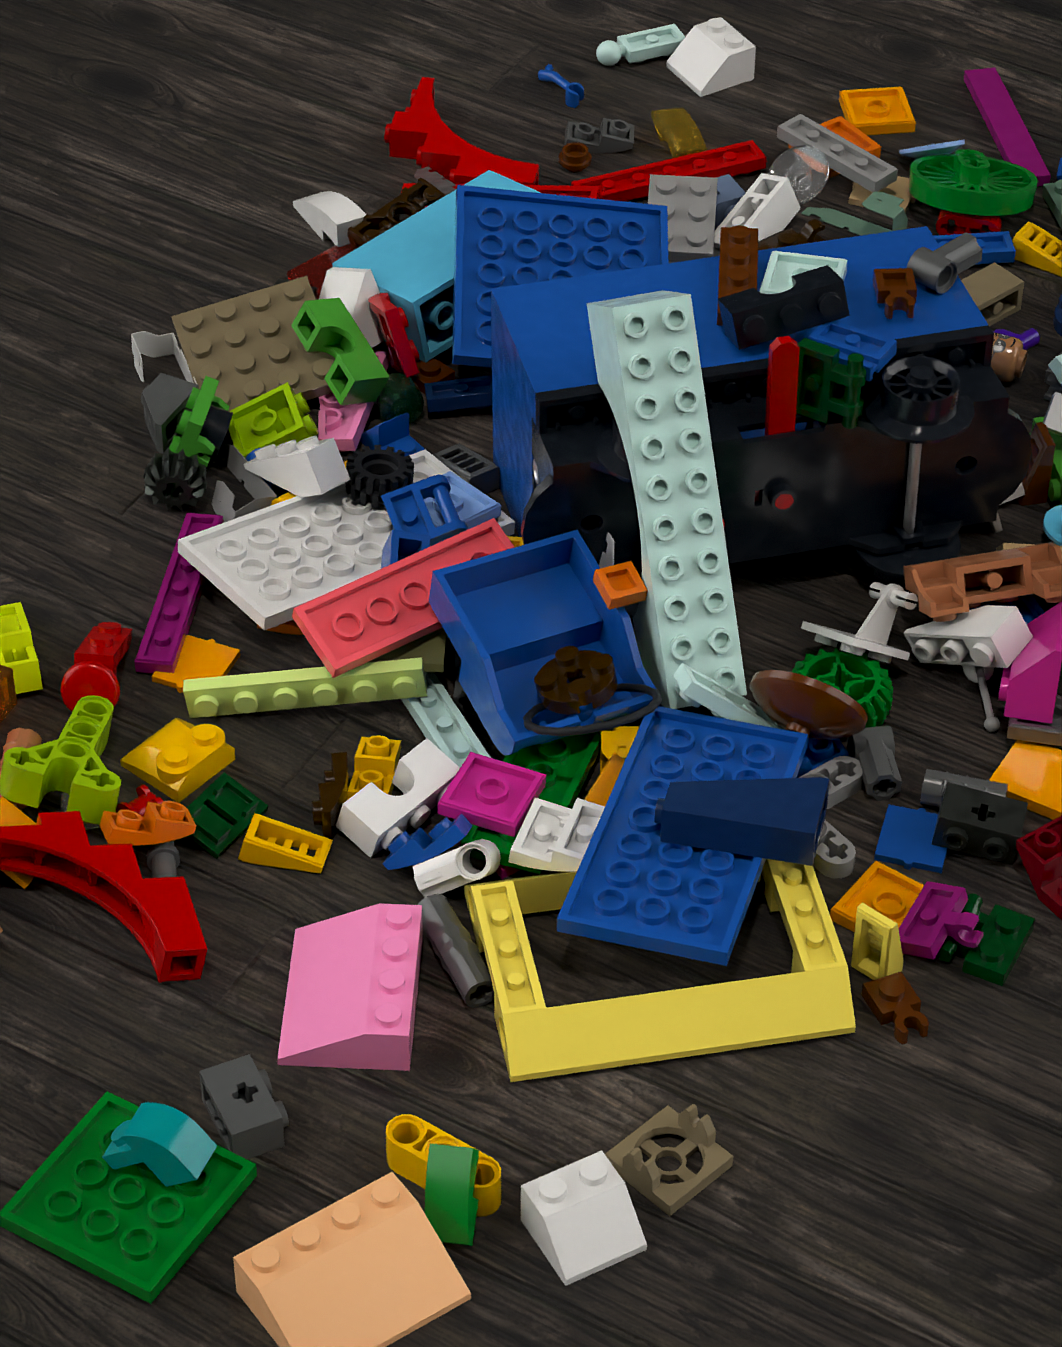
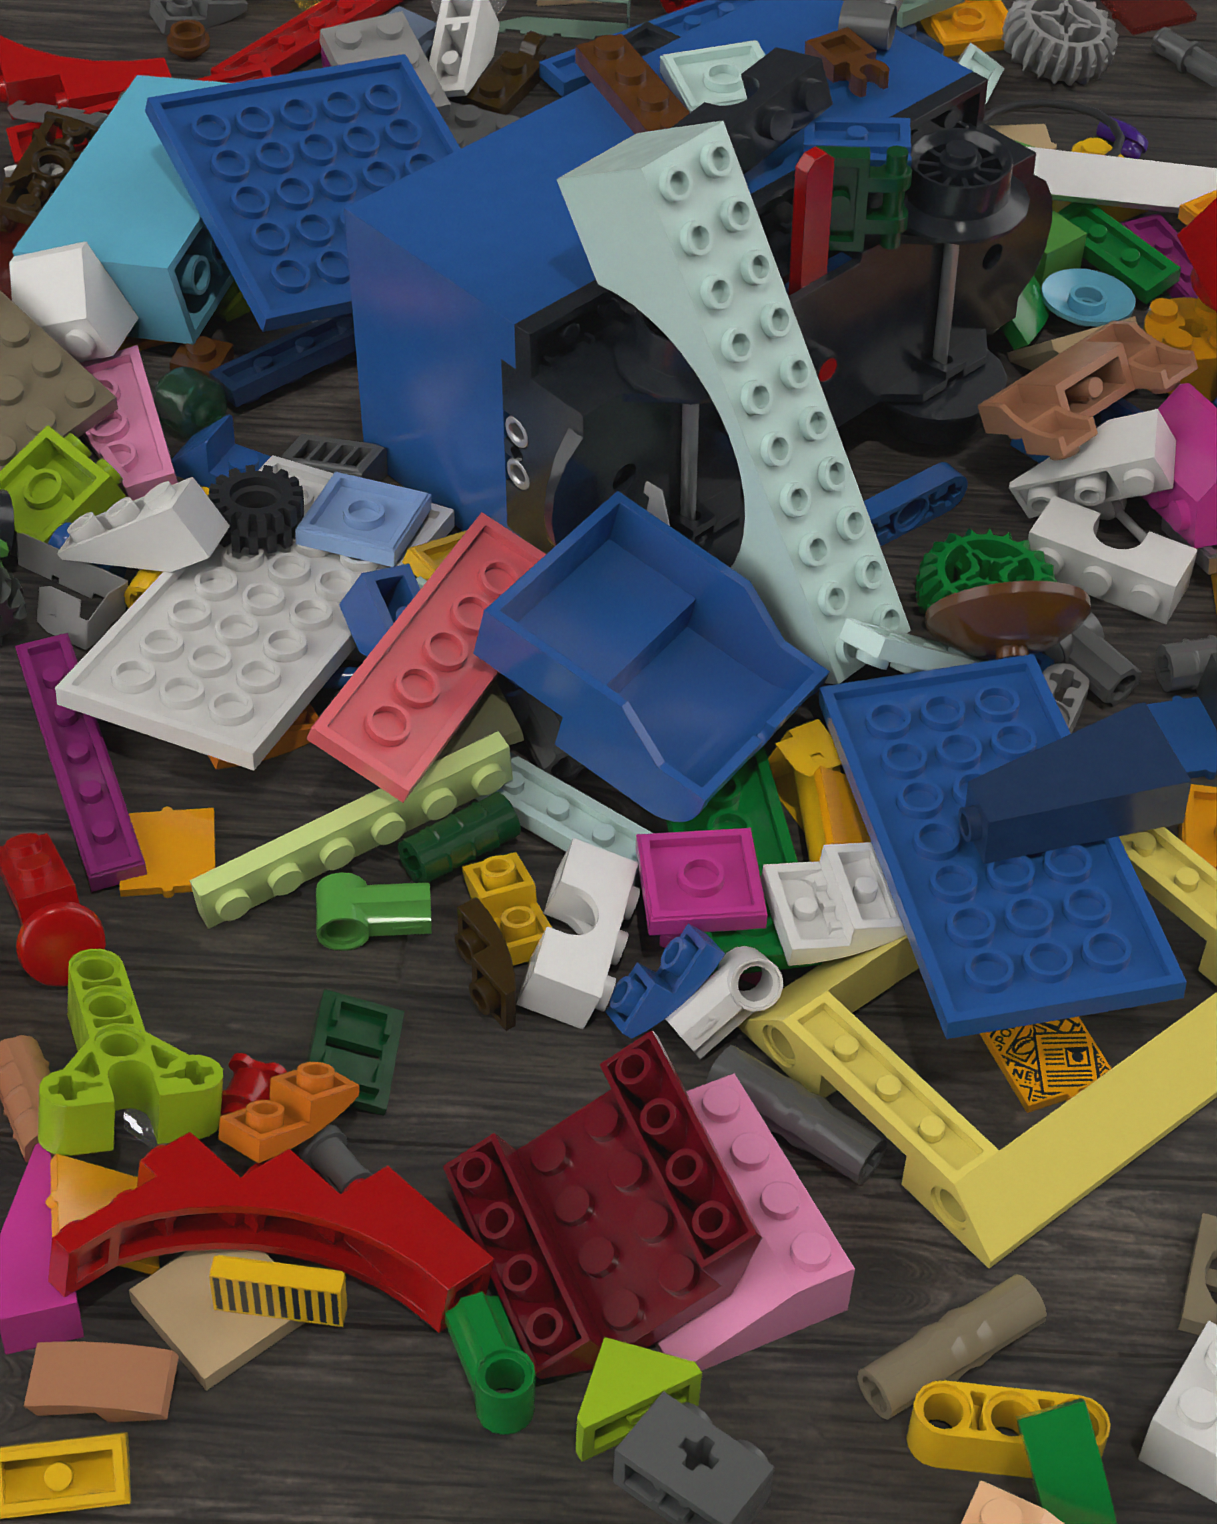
camera: 30 degrees left, 5 degrees up
yellow slope [120,718,235,803] -> none
yellow slope [238,813,333,874] -> none
bright green arch [291,298,390,405] -> none
red plate [368,293,420,378] -> none
blue plate [381,474,468,546] -> none
black piece [523,683,662,736] -> none
dark brown plate [534,646,618,715] -> none
orange plate [593,561,648,610] -> none
white plate [801,582,918,663] -> none
none -> tan tile [129,1249,305,1391]
none -> yellow tile [209,1255,347,1327]
none -> bright green piece [316,872,432,951]
none -> dark green axle [398,792,521,883]
none -> dark red slope [442,1030,762,1379]
none -> green piece [445,1292,535,1435]
none -> lime slope [576,1337,702,1462]
none -> dark tan axle [857,1274,1047,1420]
none -> blue beam [864,462,968,547]
none -> light orange piece [980,1016,1112,1113]
none -> green slope [999,276,1051,350]
none -> white arch [1028,495,1198,624]

